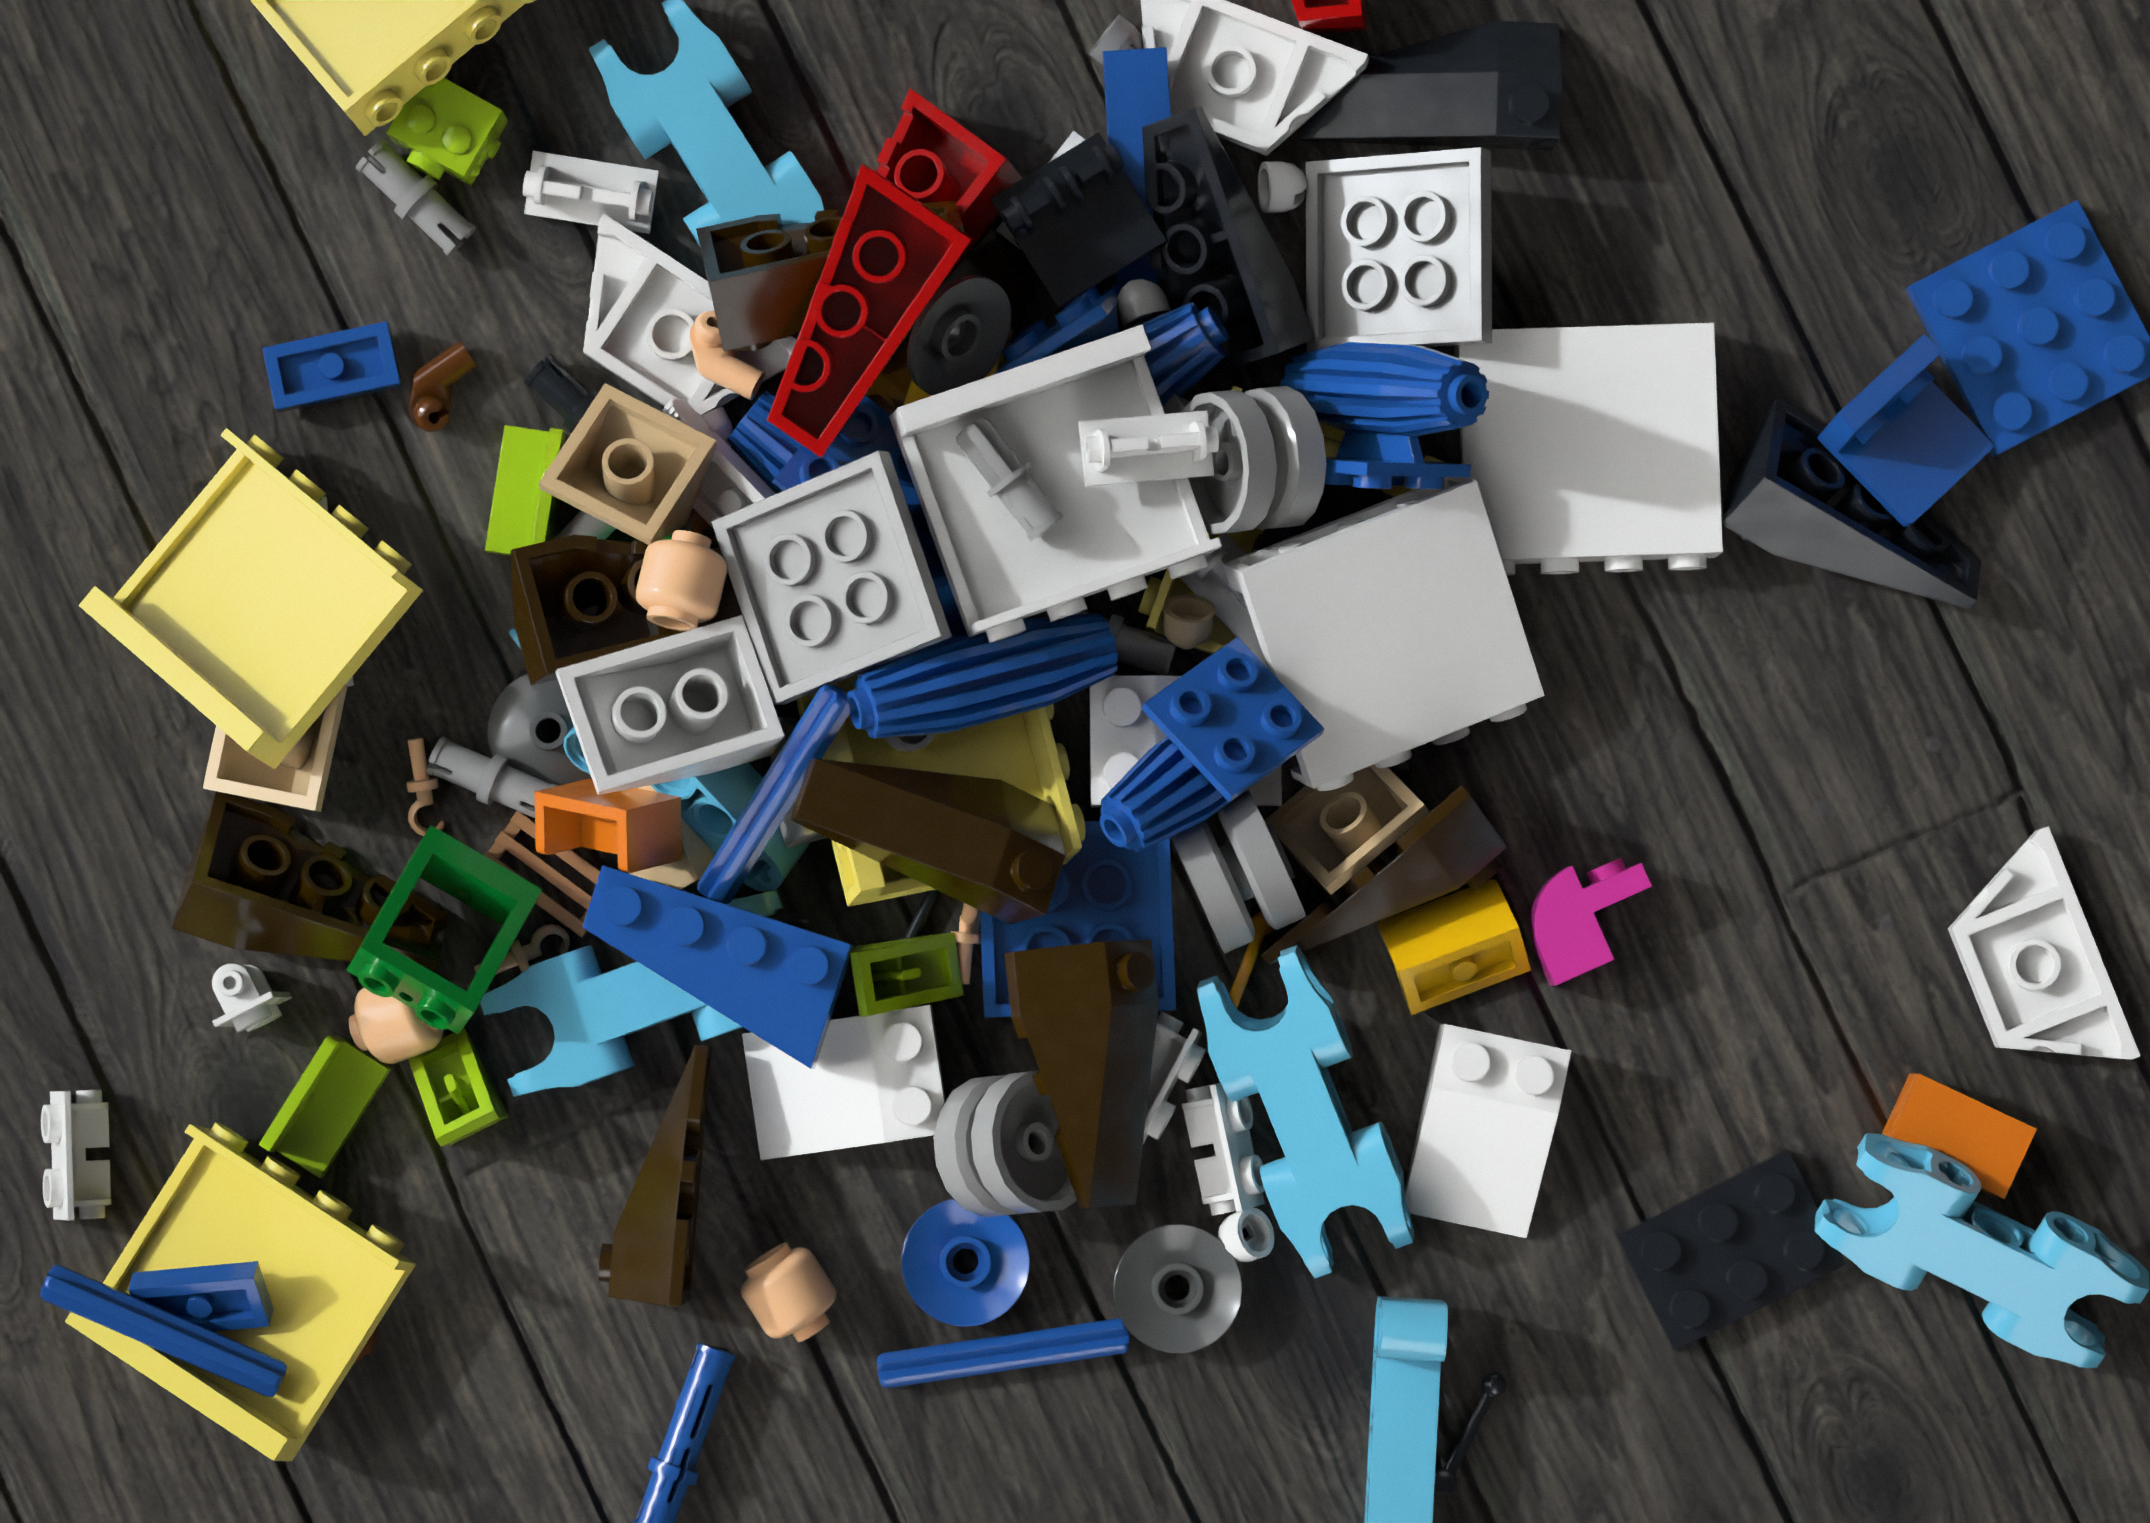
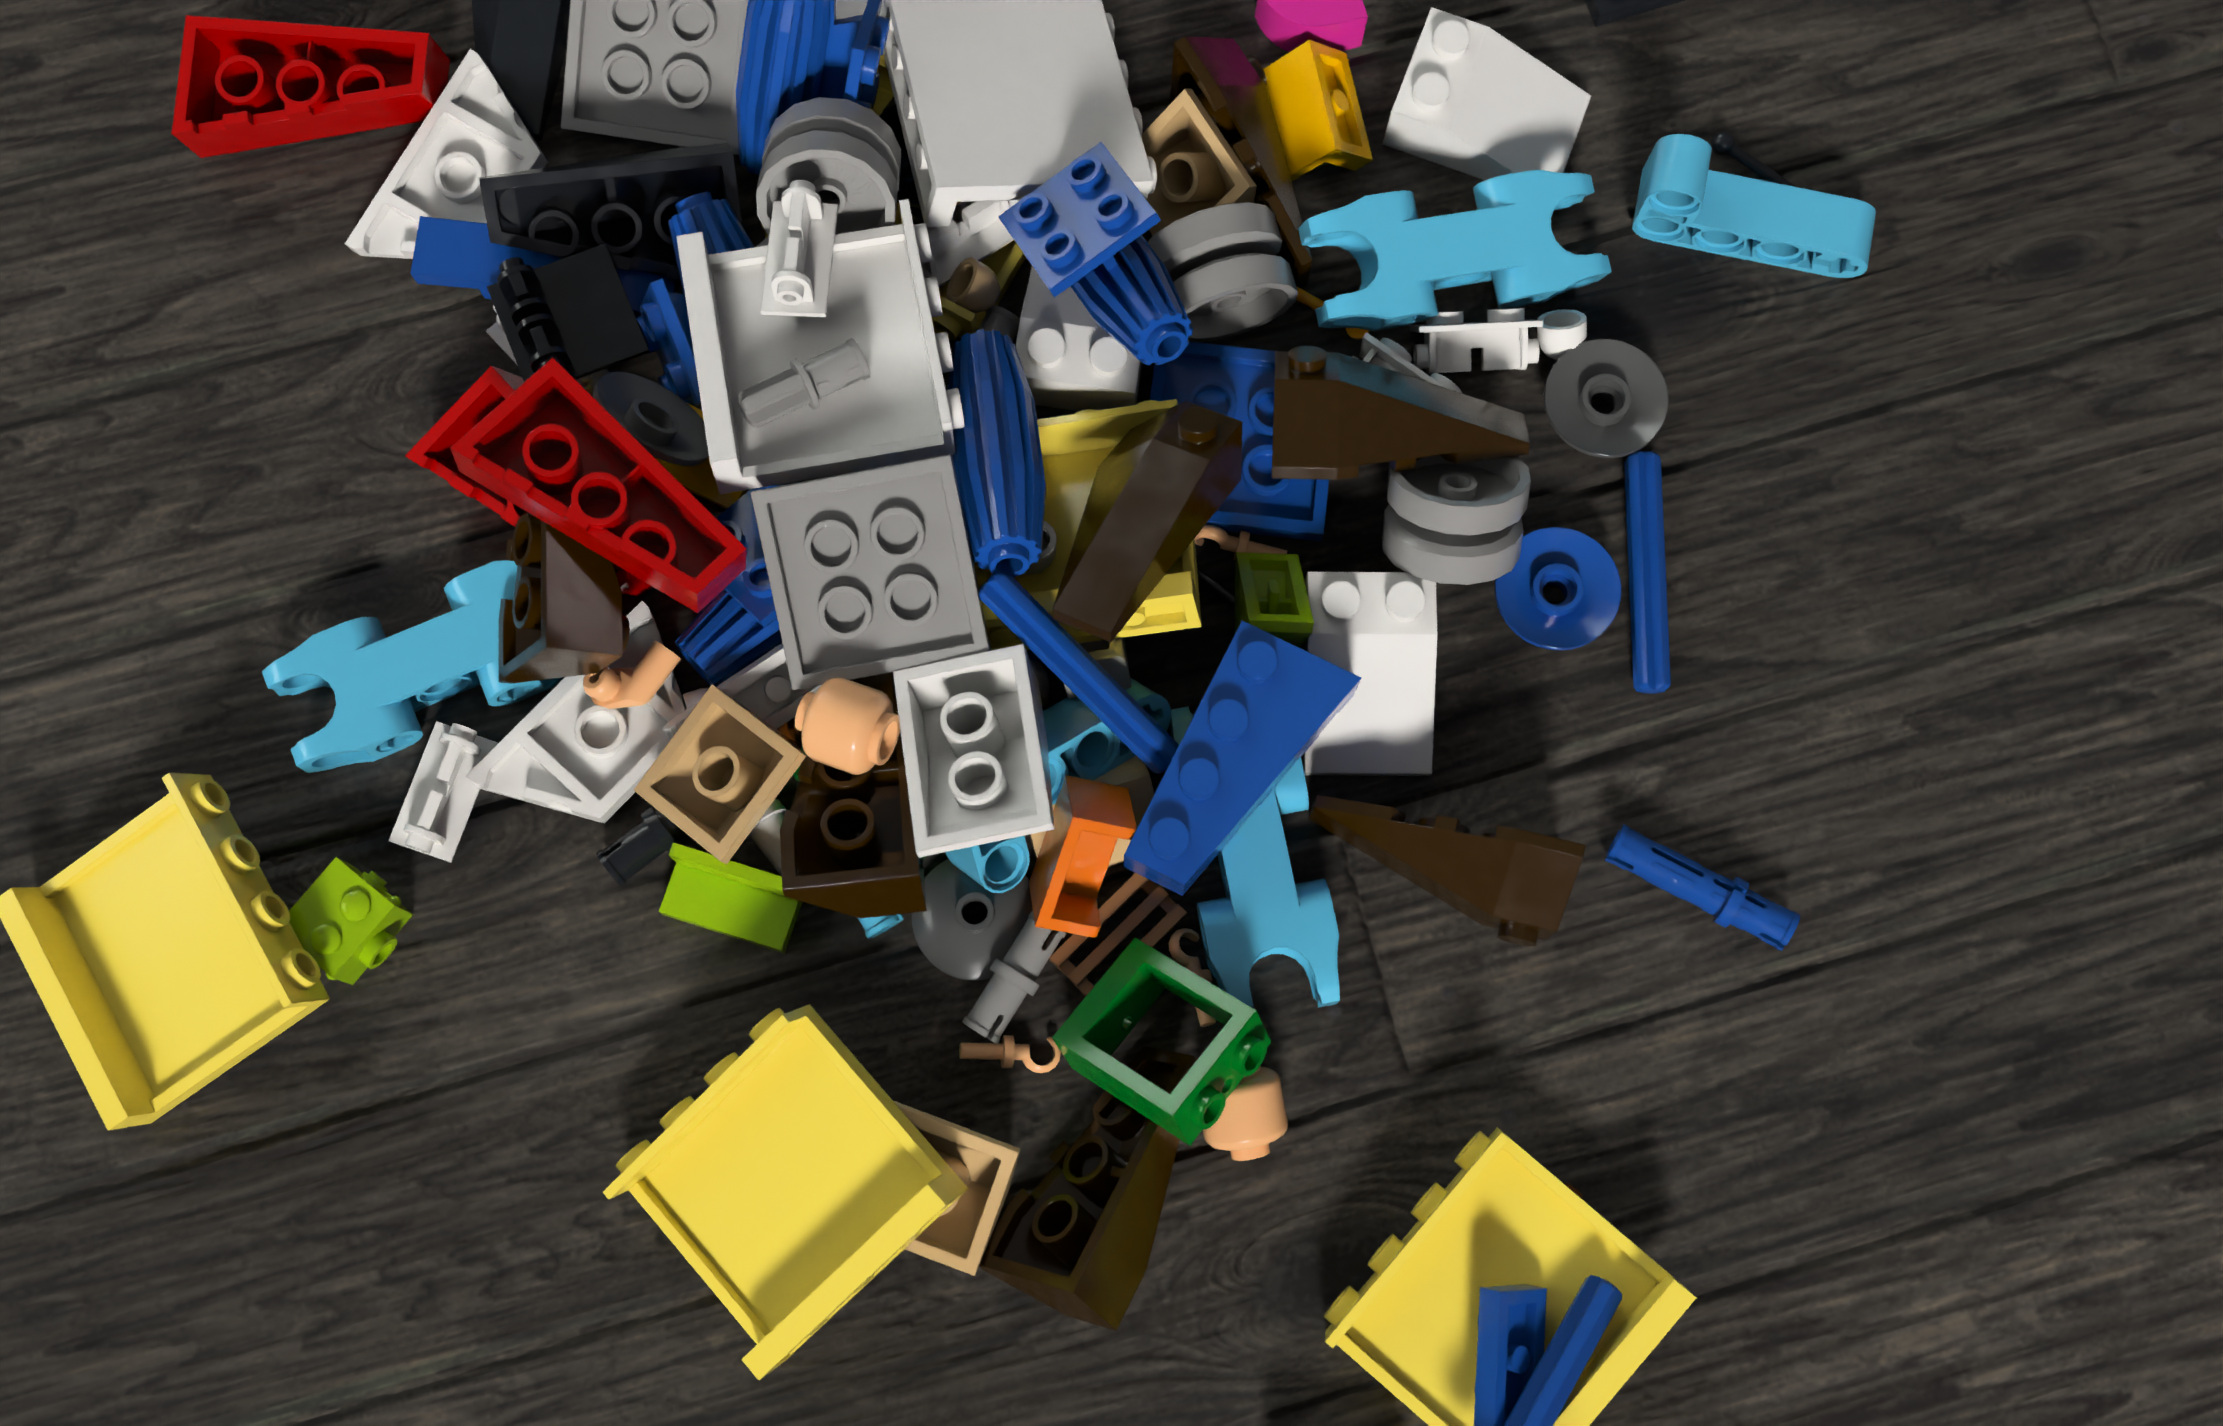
camera: 80 degrees left, 10 degrees down
white hinge [212,964,292,1033] -> none
lime panel [259,1035,391,1178] -> none
blue plate [262,321,403,413] -> none
light grey pin [355,139,476,257] -> none
lime slope [408,1028,509,1147] -> none
reddish brown arm [409,341,478,432] -> none
light nougat head [741,1242,837,1342] -> none
light grey hinge [1089,14,1143,65] -> none
light grey hinge [1117,279,1171,330] -> none
white hinge [1258,161,1307,213] -> none

